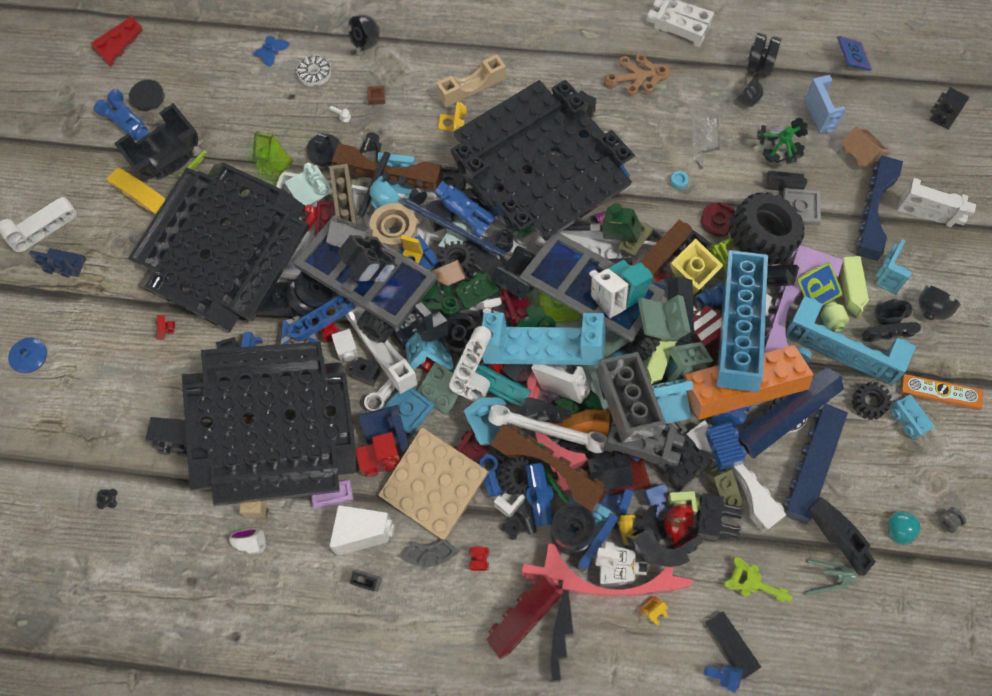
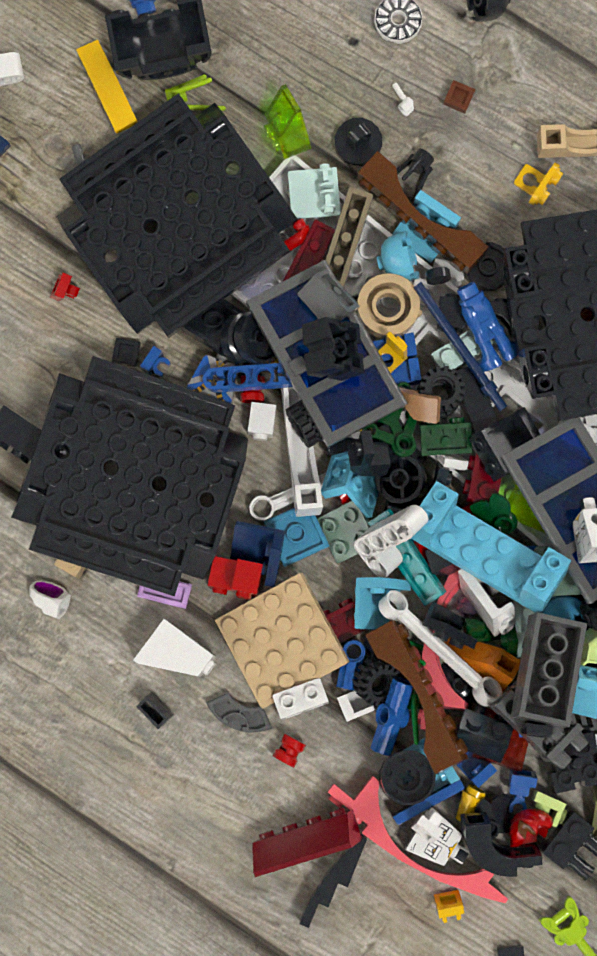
camera: 25 degrees right, 15 degrees up
black brick [349,357,382,387] -> none
black bar [356,151,391,219] -> none
black wheel [495,230,513,253] -> none
black plate [501,516,526,540] -> none
black arm [518,504,537,534] -> none
none -> white bracket [273,678,329,721]
none -> black tile [520,723,553,738]

